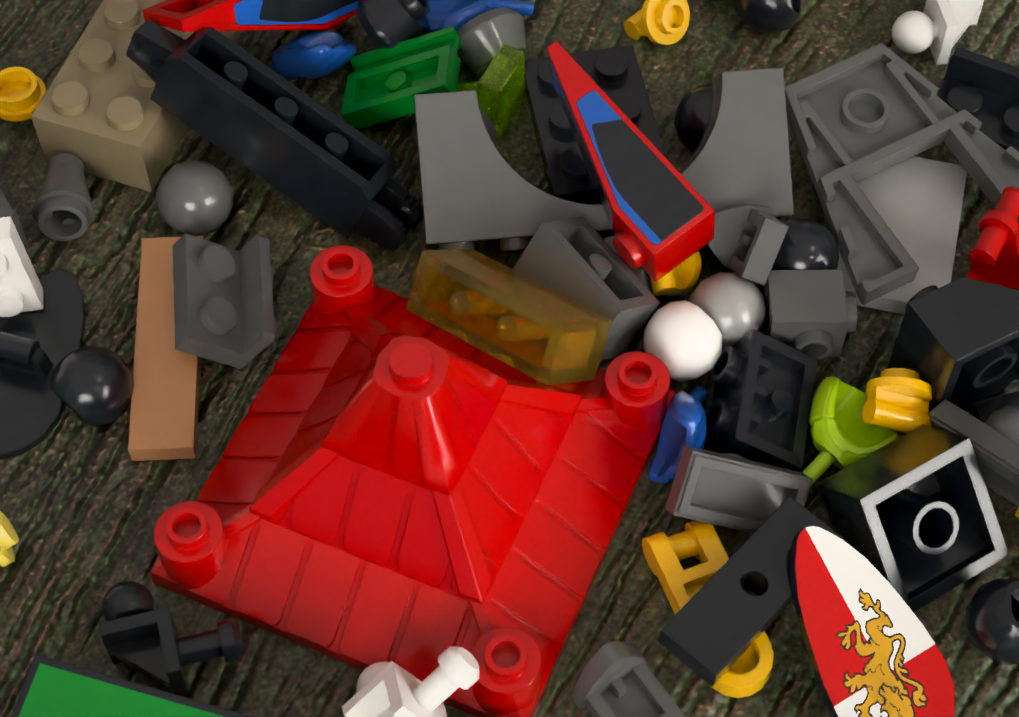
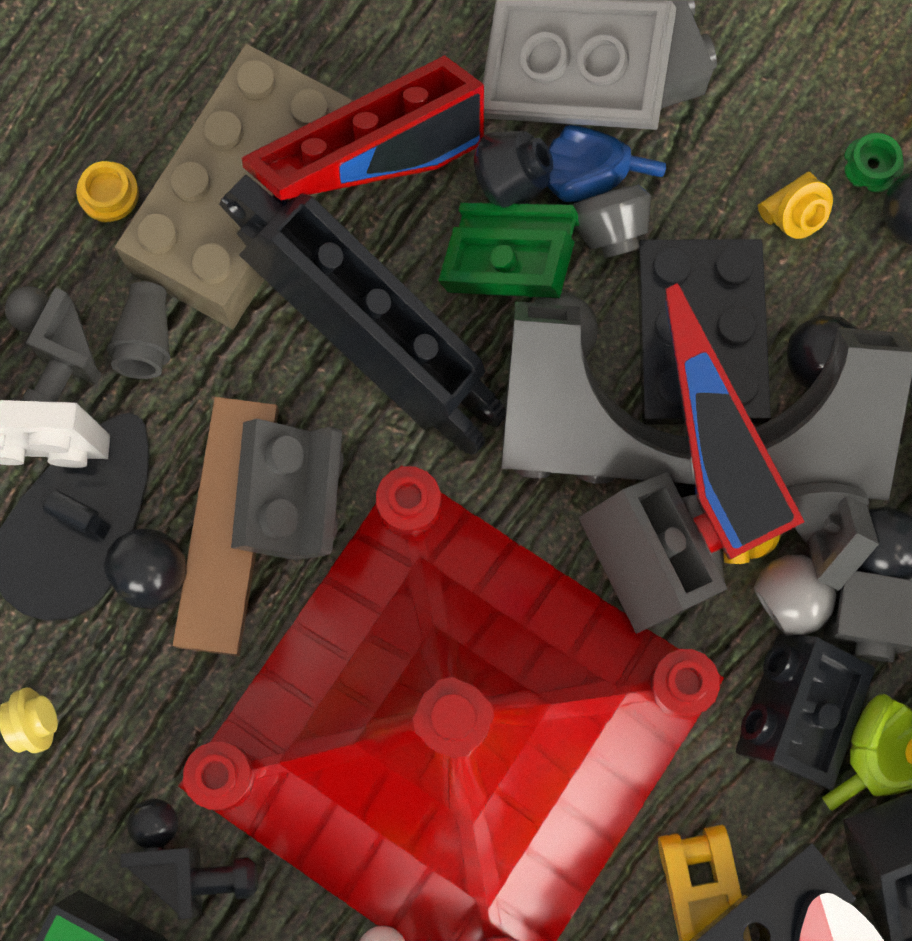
camera: 10 degrees right, 20 degrees up
dark grey piece [156,160,233,236] -> none
blue piece [266,30,356,80] -> none
clear yellow brick [406,249,612,386] -> none
clear neon green tile [457,44,526,140] -> none
white piece [643,300,723,382] -> none
blue piece [648,386,708,484] -> none
dark grey tile [665,445,813,533] -> none

